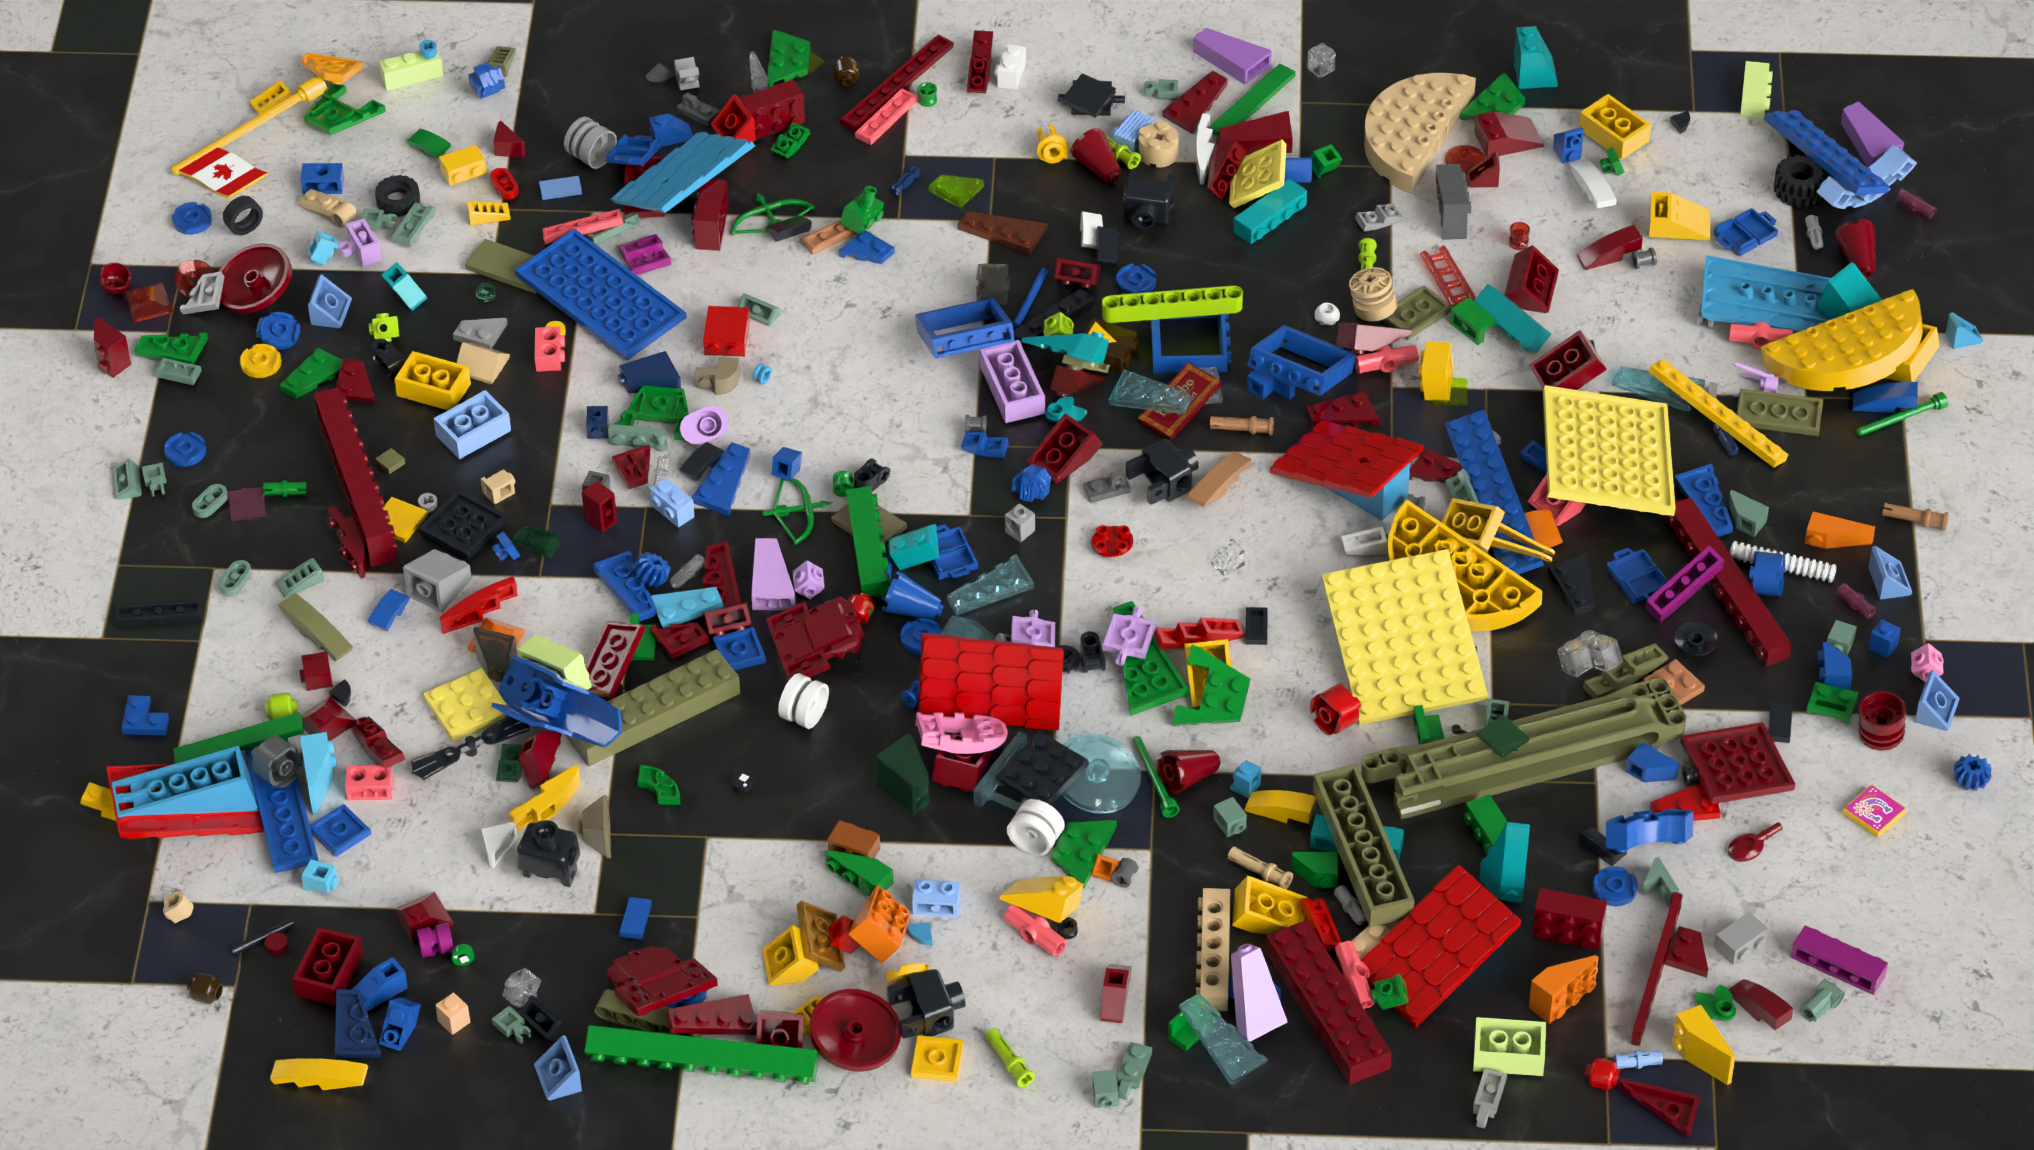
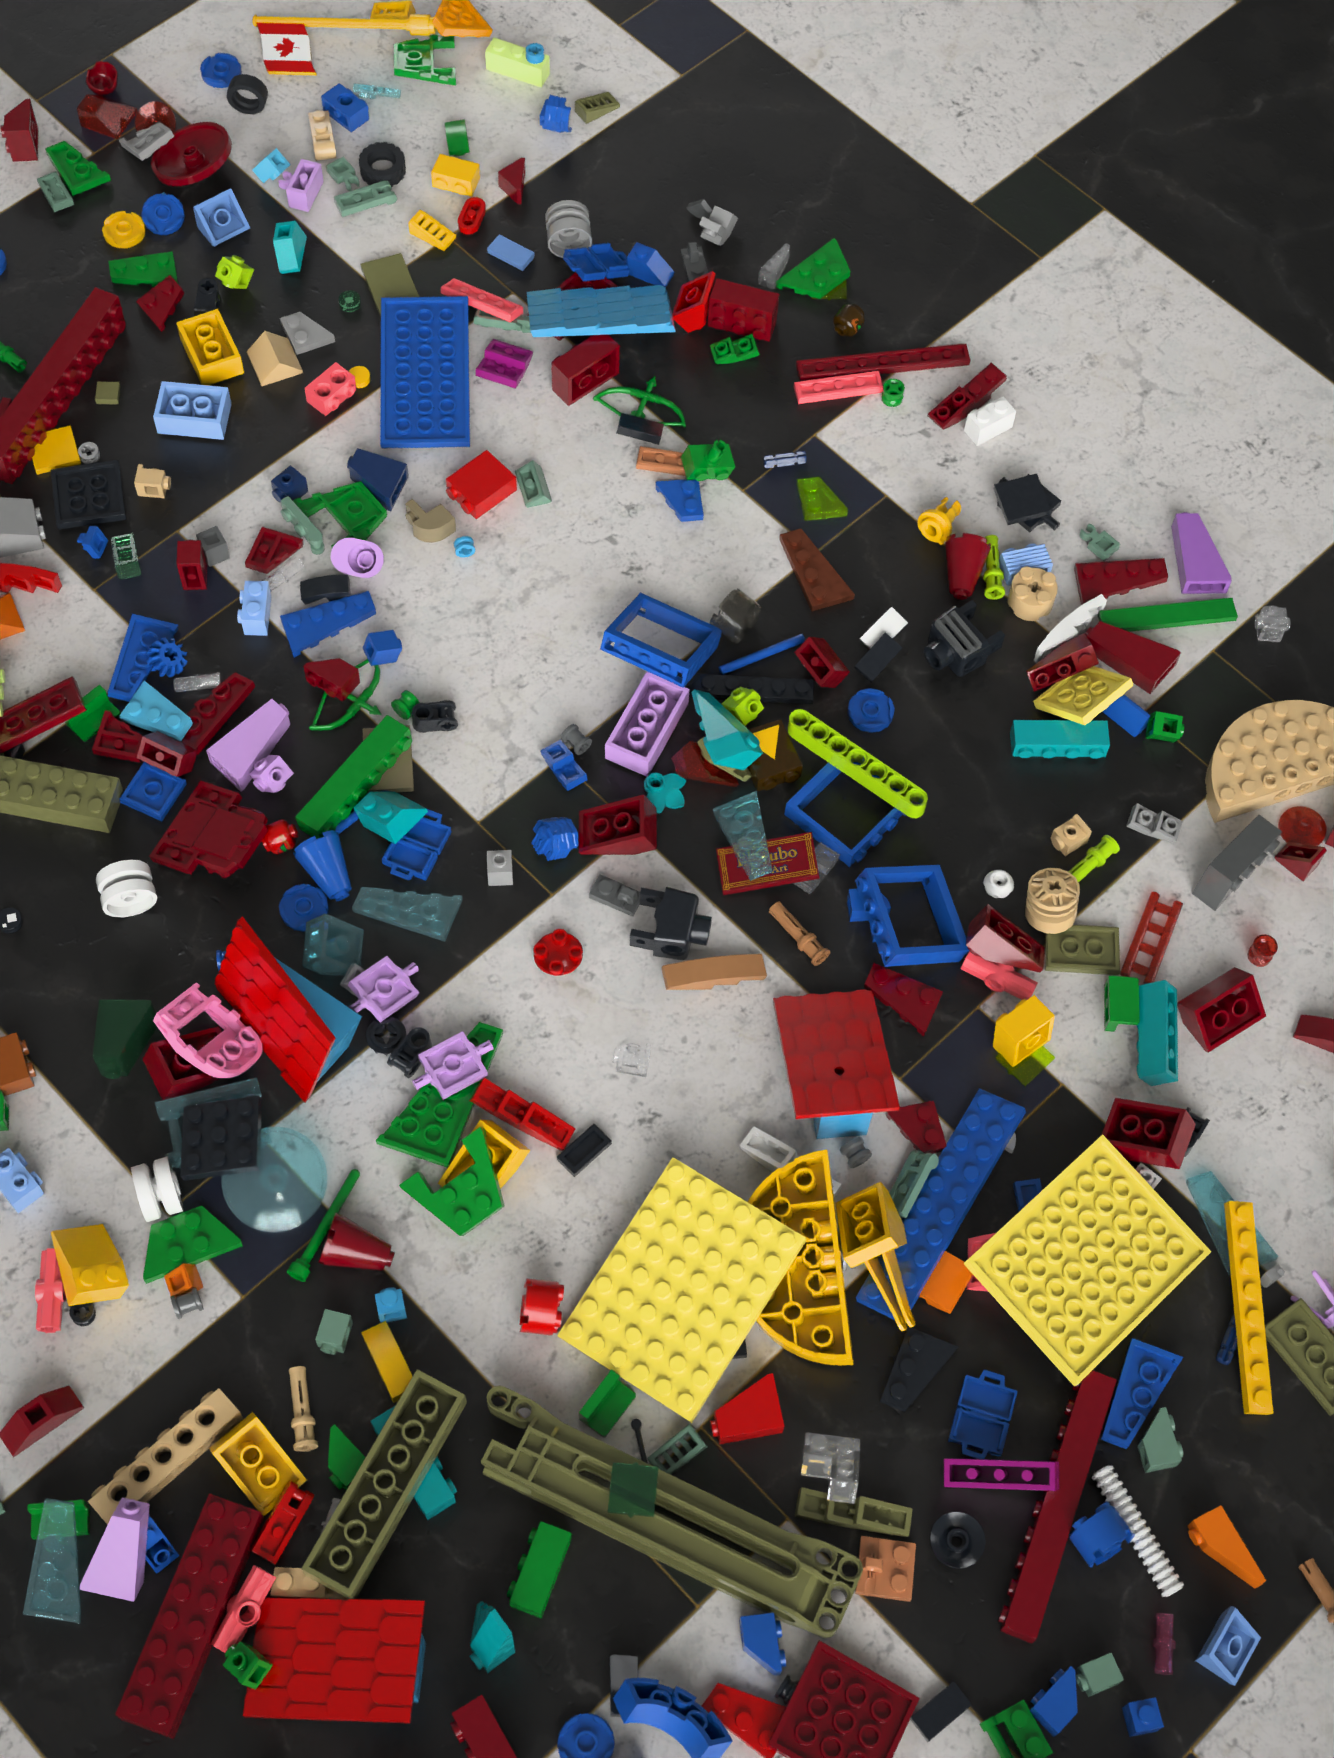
camera: 40 degrees right, 15 degrees up
none -> dark red slope [303,658,360,701]
none -> clear light blue wing [353,83,401,99]
none -> red slope [710,1373,784,1445]
none -> dark grey tile [935,610,982,659]
none -> tan brick [1050,814,1092,856]

